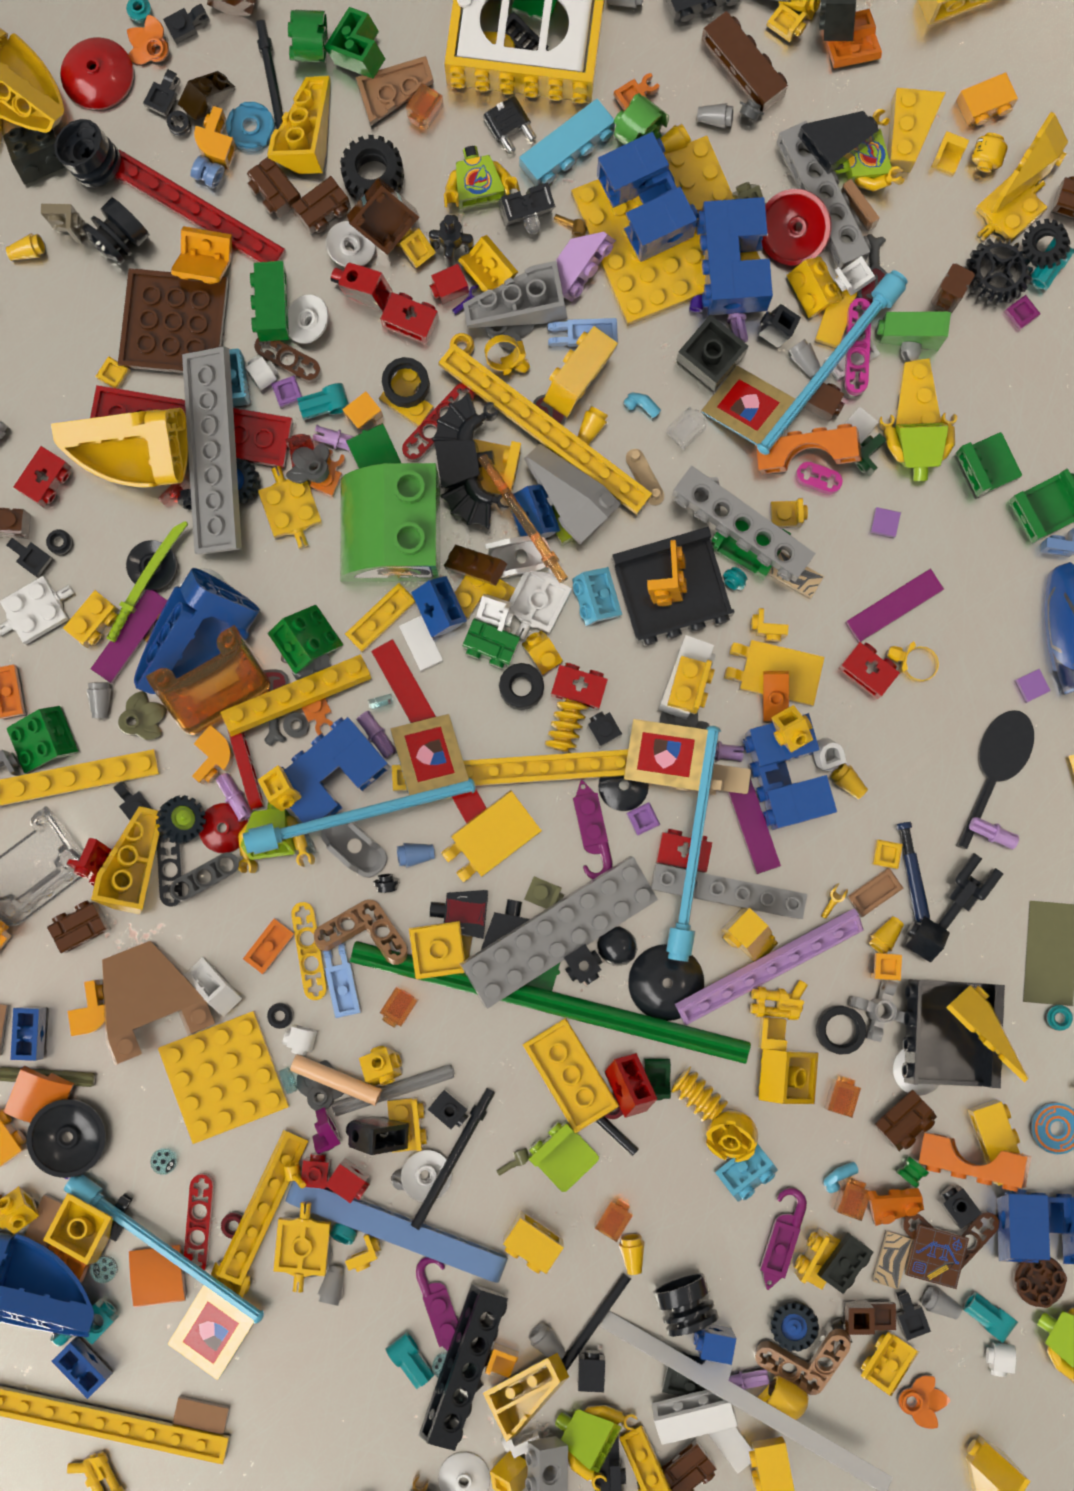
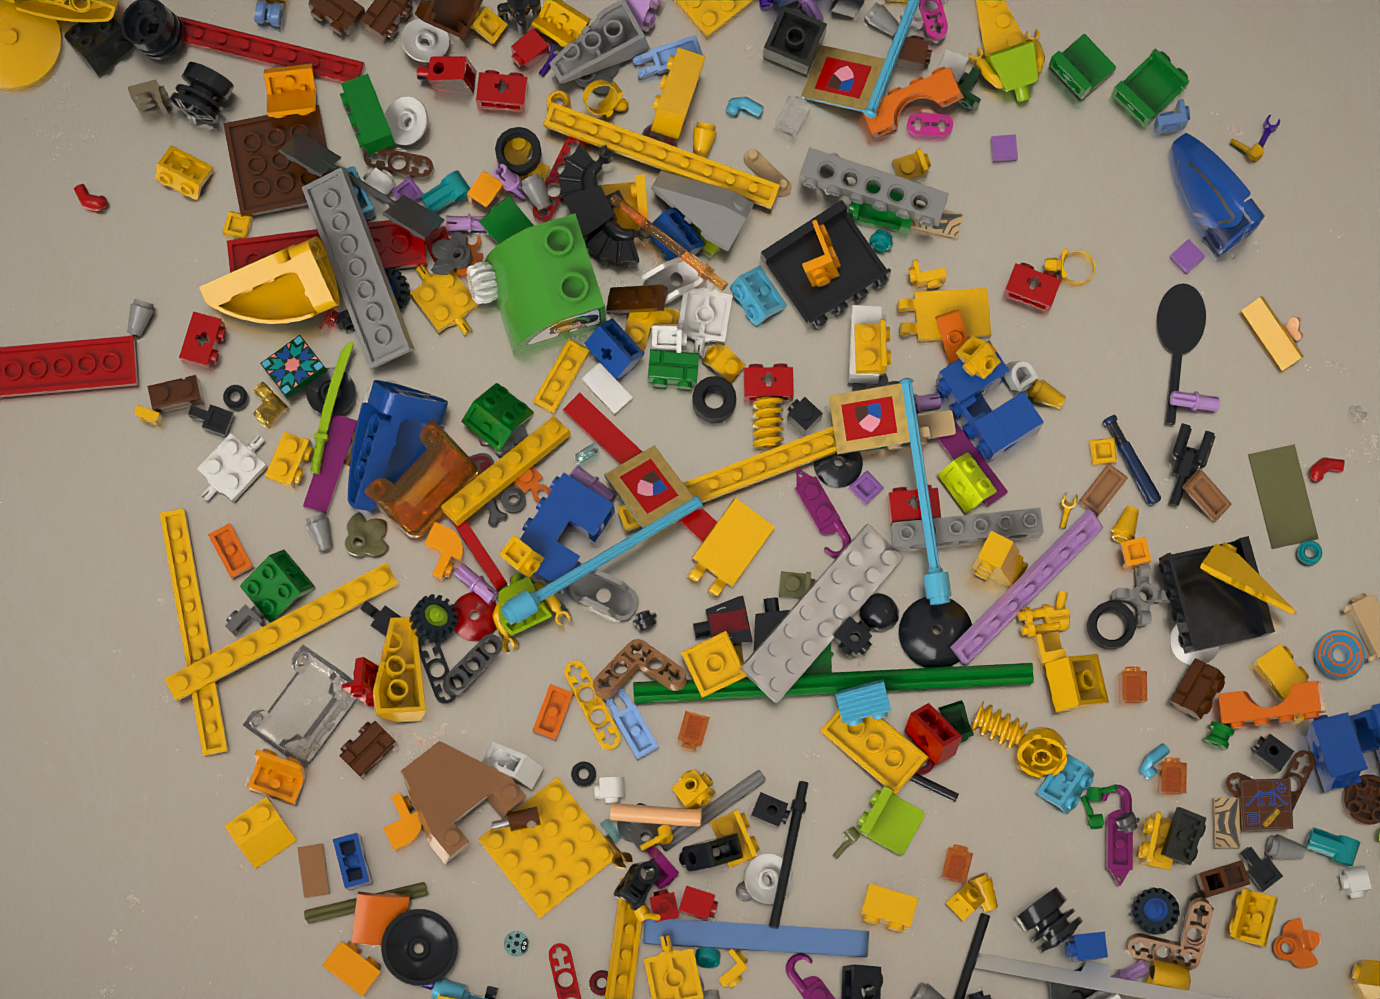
camera: 20 degrees left, 5 degrees down
yellow cone [6,233,45,261] -> none
medium blue cone [397,843,435,868] -> none
magenta tile [846,568,944,643] -> none
orange wing [868,1188,924,1226] -> none
black brick [905,916,950,963] -> none
none -> yellow bracket [155,145,214,200]
none -> clear yellow piece [253,382,289,428]
none -> tile [260,335,327,399]
none -> dark grey hinge [278,132,445,240]
none -> white gear [466,261,499,304]
none -> reddish brown piece [491,807,541,832]
none -> lavender axle [493,164,526,199]
none -> light grey cone [521,173,551,211]
none -> pearl gold hand [605,835,633,867]
none -> black piece [614,861,659,911]
none -> yellow hand [639,824,673,851]
none -> medium azure brick [835,679,892,726]
none -> neon yellow bracket [937,453,997,514]
none -> yellow bracket [946,882,985,921]
none -> green hand [1080,795,1104,829]
none -> green hand [1087,784,1118,802]
none -> dark grey plate [1115,812,1140,834]
none -> medium nougat tile [1182,469,1232,522]

